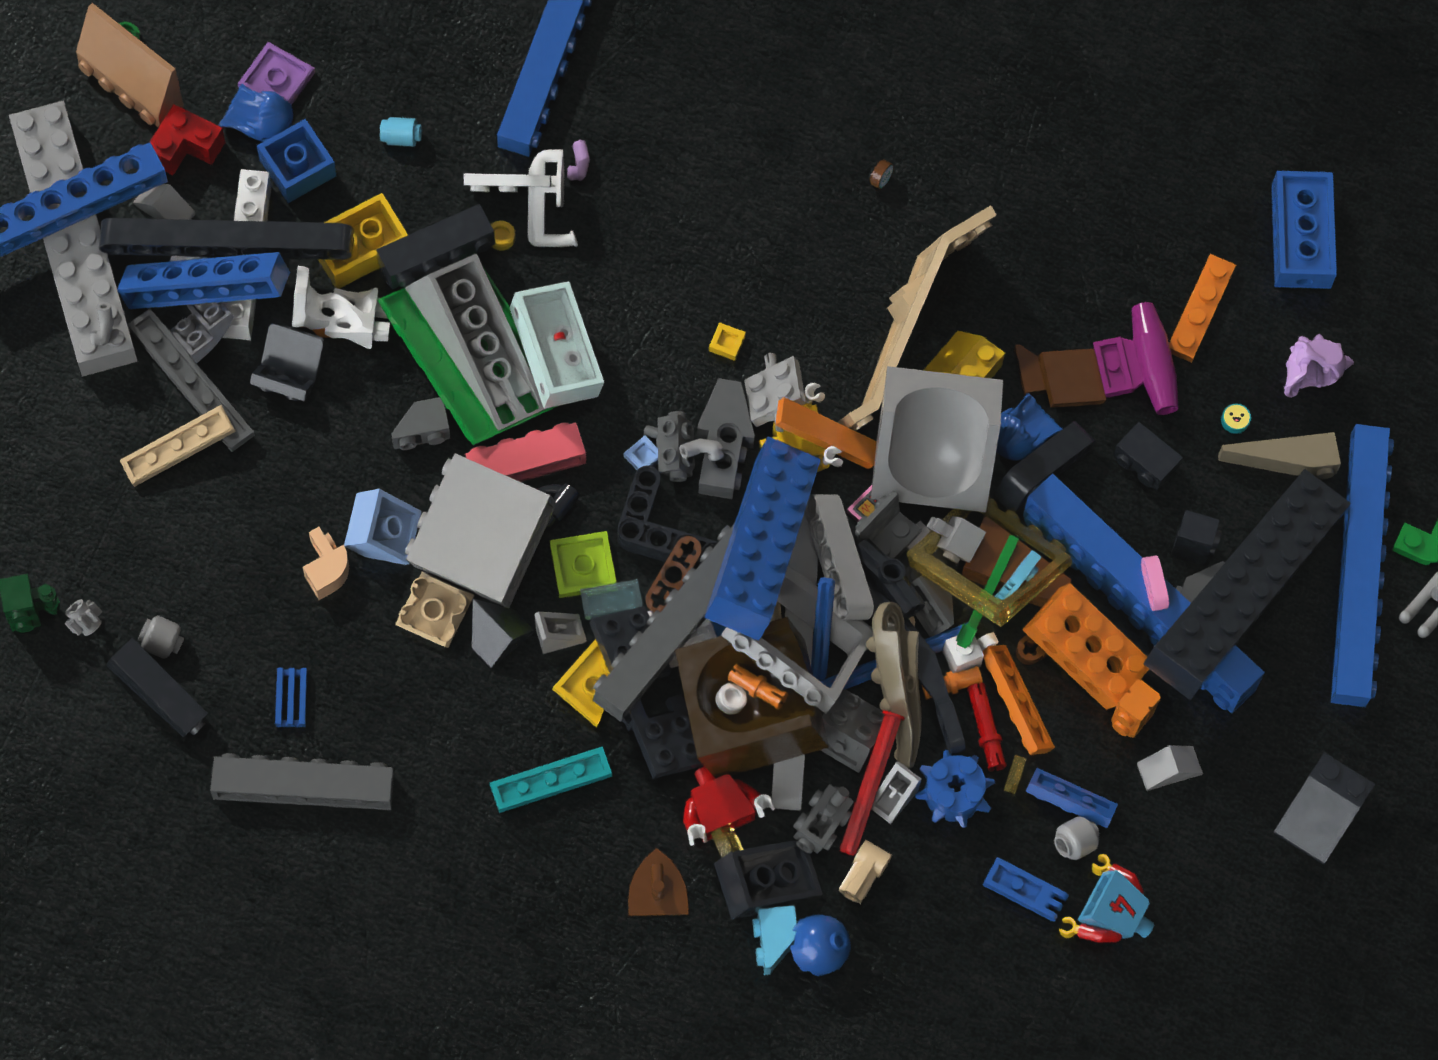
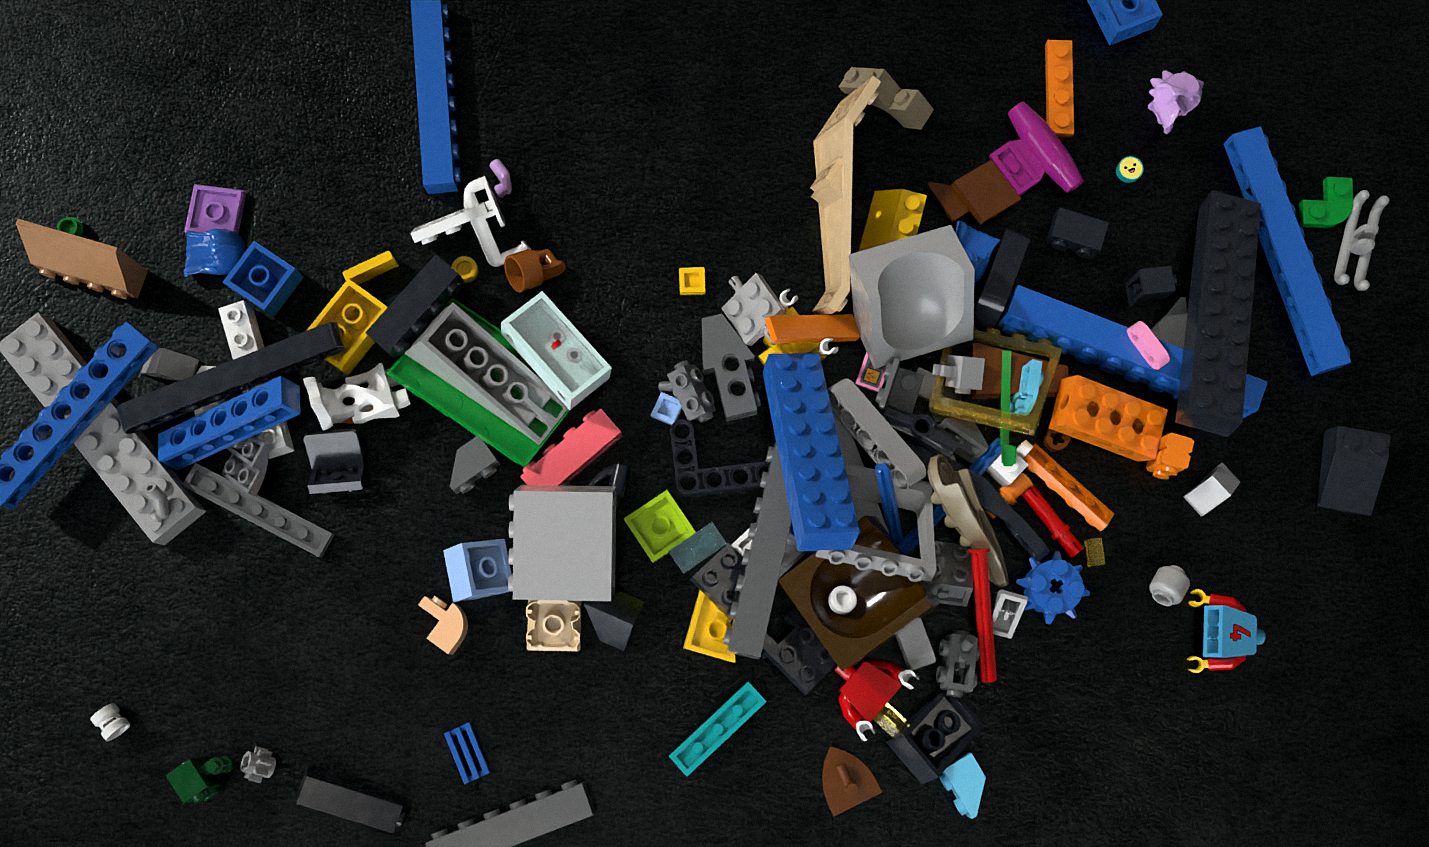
camera: 20 degrees left, 10 degrees up
tan tile [120,405,236,487] -> none
light grey head [138,616,184,659] -> none
red brick [150,104,225,175] -> none
medium azure brick [380,117,422,147] -> none
light grey slope [535,612,587,654] -> none
reddish brown beam [645,536,702,612] -> none
light grey arm [679,438,724,461] -> none
orange pin [728,664,788,709] -> none
blue cylinder [791,915,851,976] -> none
tan piece [839,840,892,904] -> none
reddish brown tile [870,160,894,189] -> none
blue hinge [983,857,1069,922] -> none
blue plate [1026,768,1118,828] -> none
dark tan slope [1218,432,1341,479] -> none
none -> yellow tile [343,251,398,285]
none -> dark orange piece [504,249,566,292]
none -> dark tan arch [839,67,934,129]

